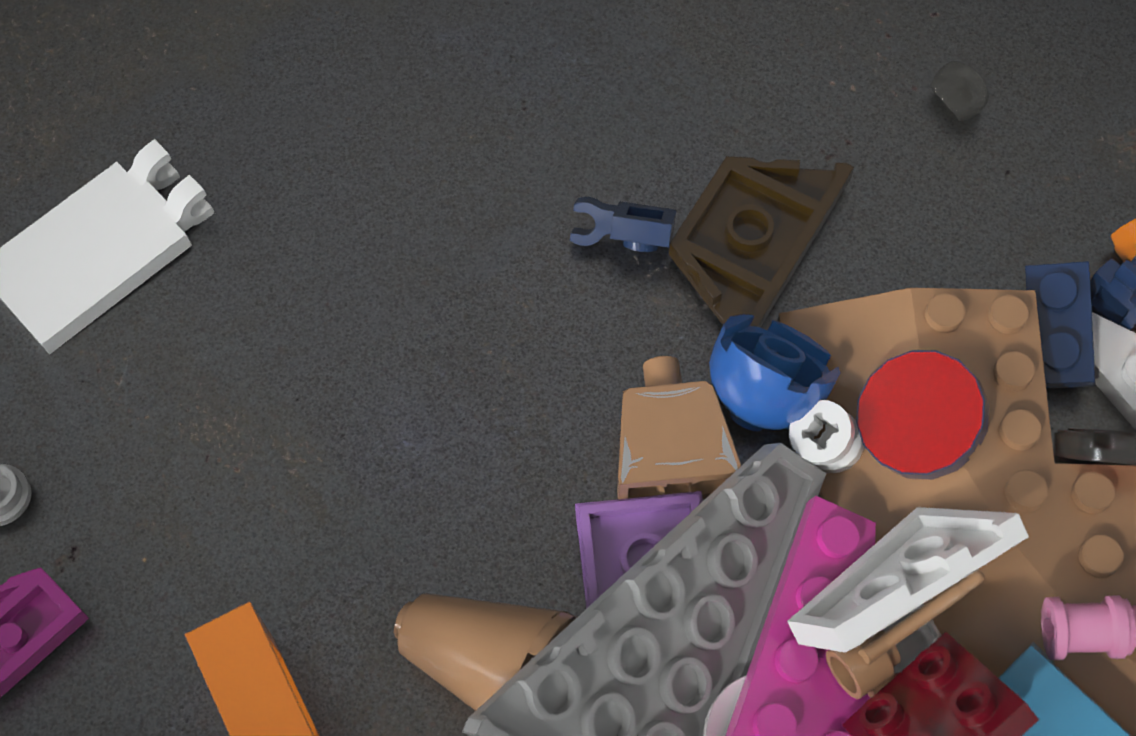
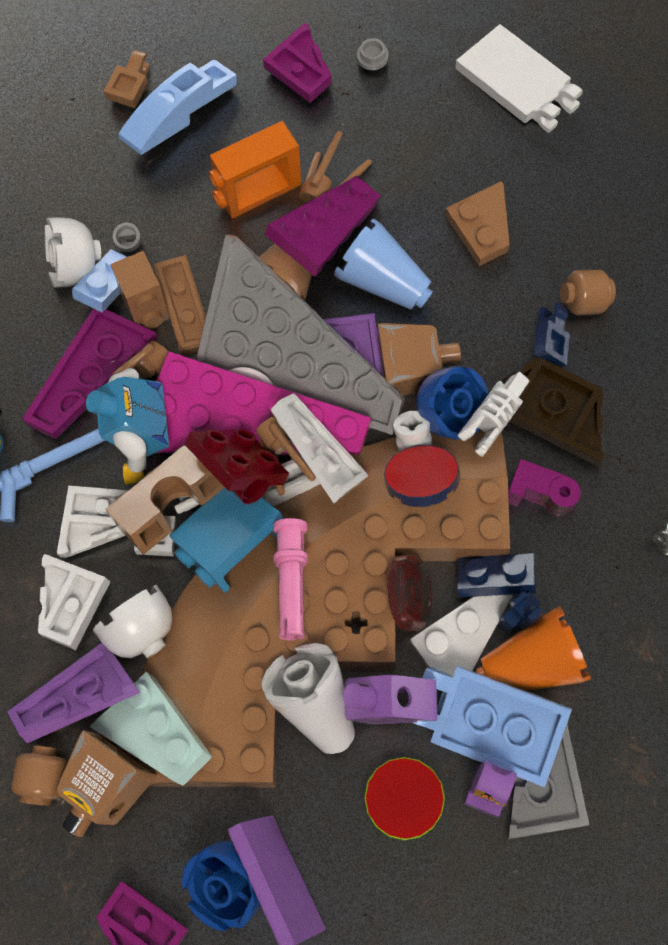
camera: 90 degrees right, 5 degrees up
none -> magenta wing [265,176,381,277]
none -> medium nougat plant [299,131,372,204]
none -> light blue cone [334,219,433,310]
none -> medium nougat wing [445,181,510,266]
none -> white hinge [458,372,529,457]
none -> magenta leg [508,459,581,516]
none -> medium nougat head [560,269,616,315]

